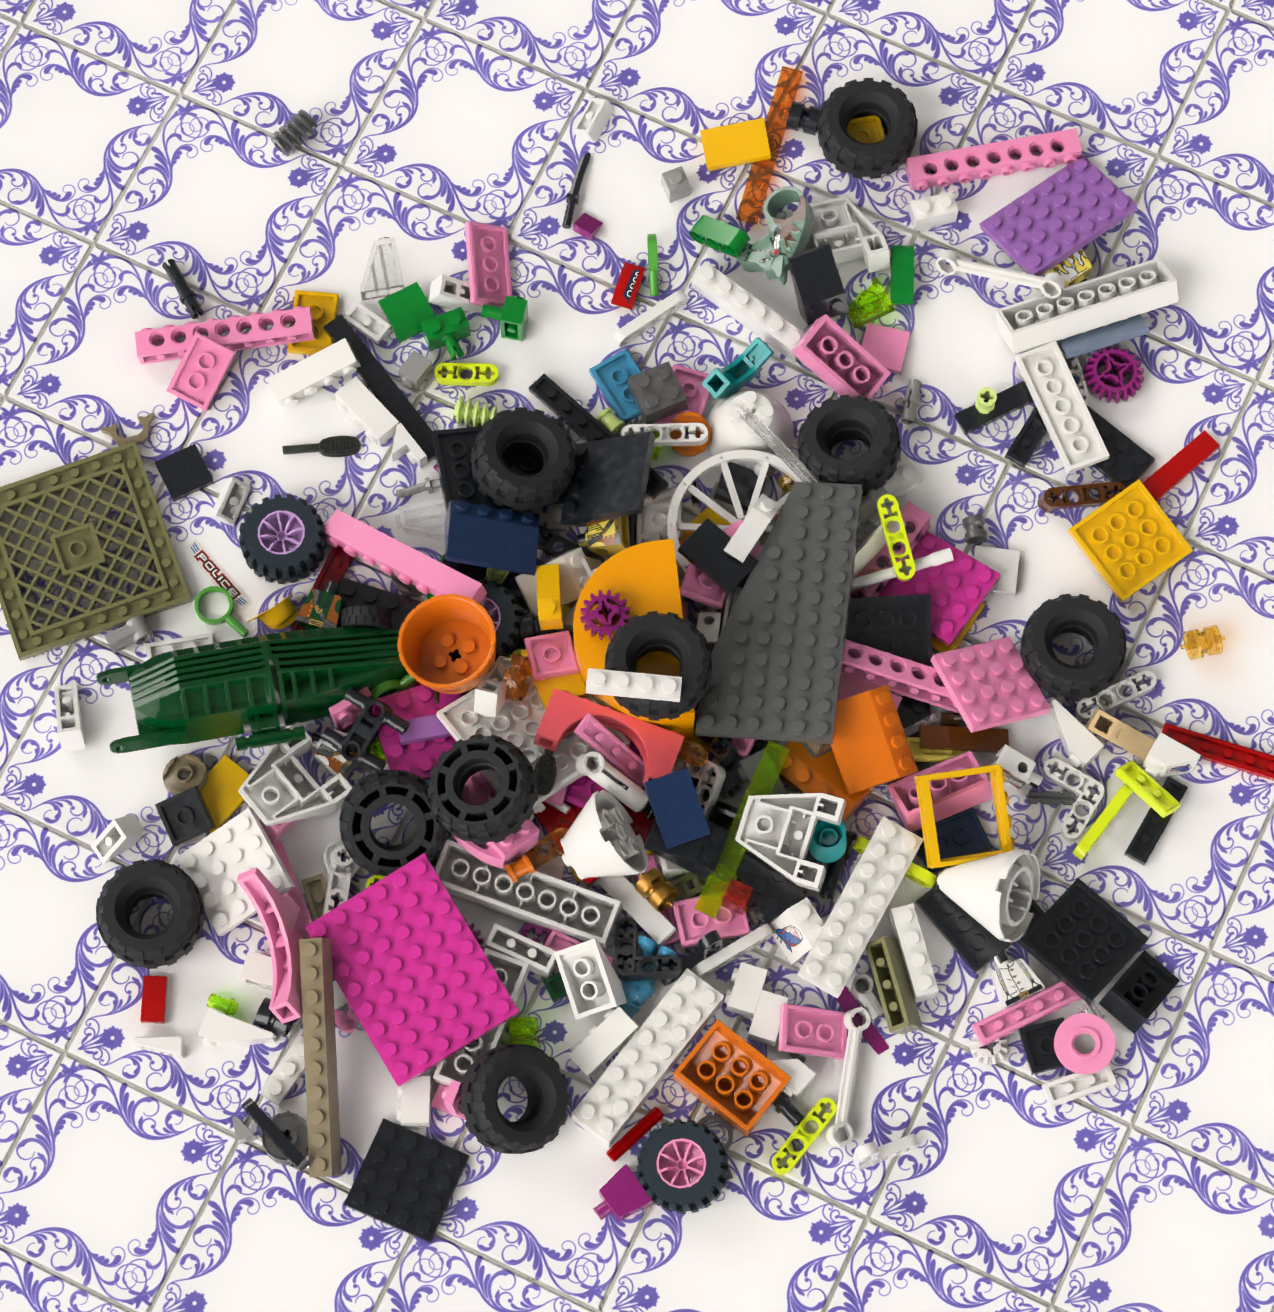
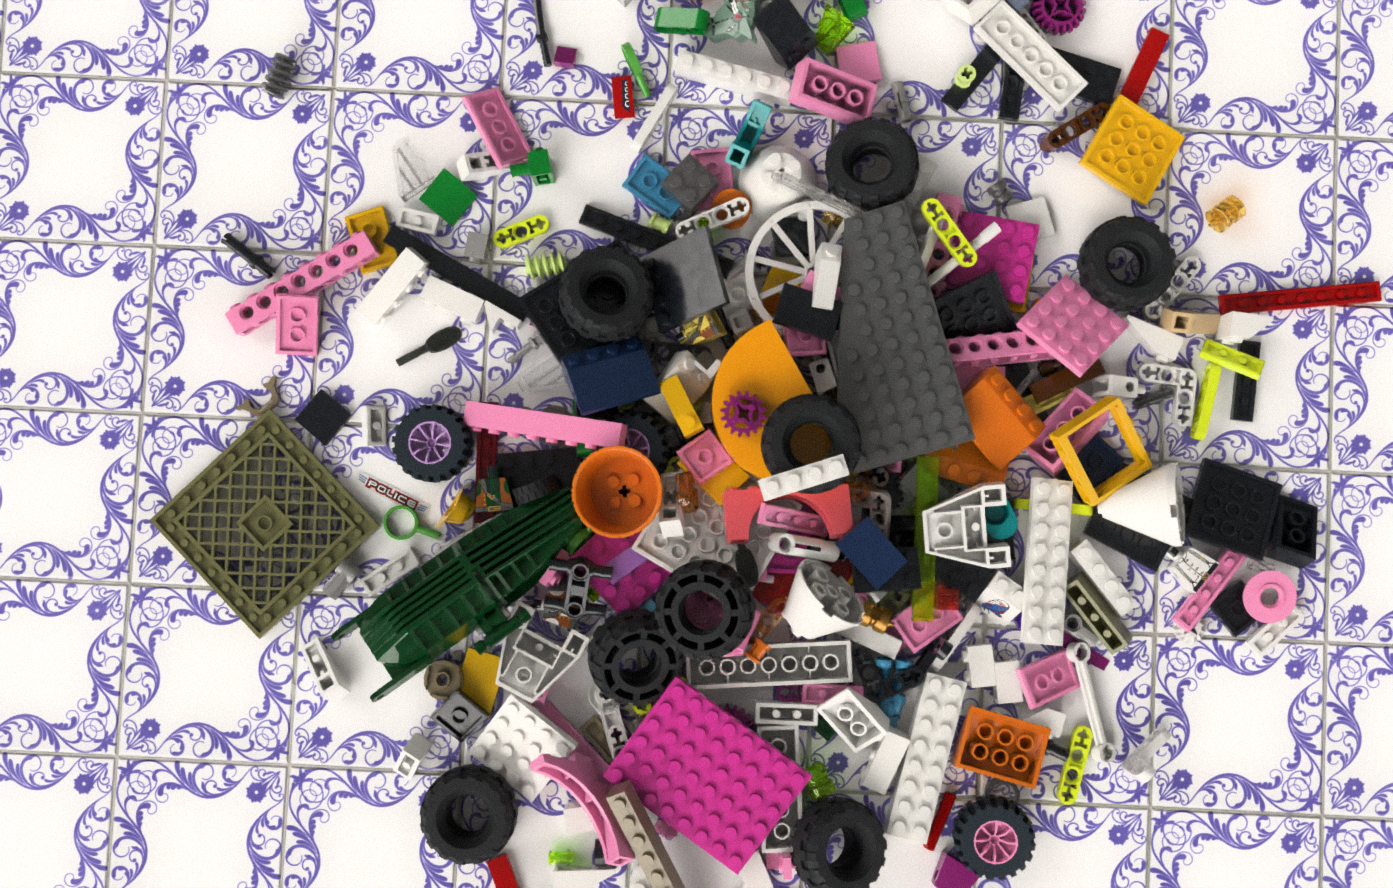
camera: 25 degrees left, 15 degrees up
green brick [420,307,471,360] -> none

